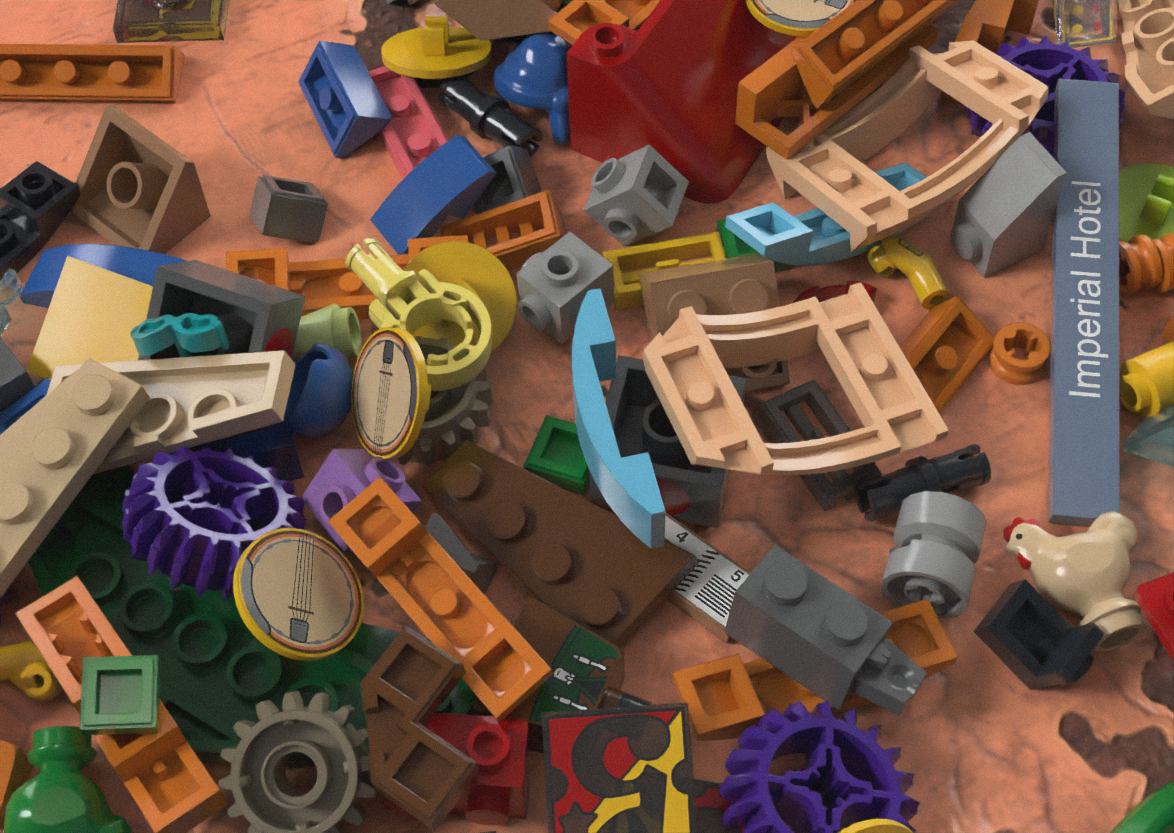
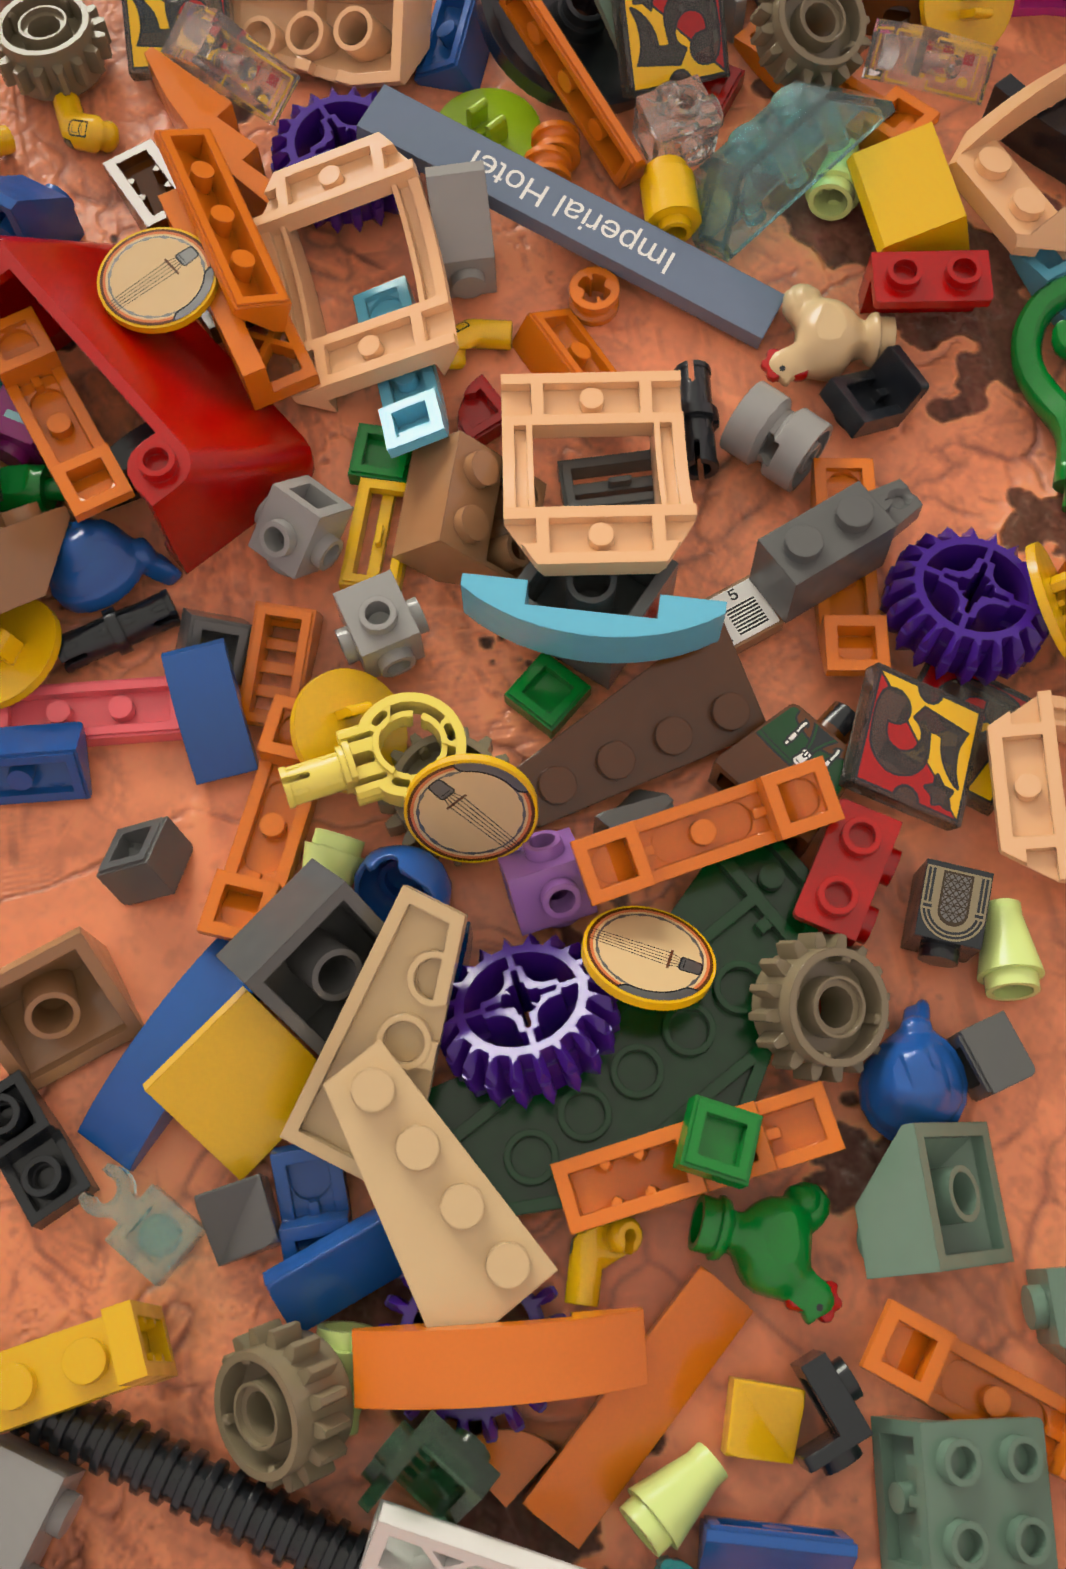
camera: 70 degrees left, 15 degrees up
teal piece [130,313,230,357] -> none
reddish brown tile [360,625,480,831] -> none

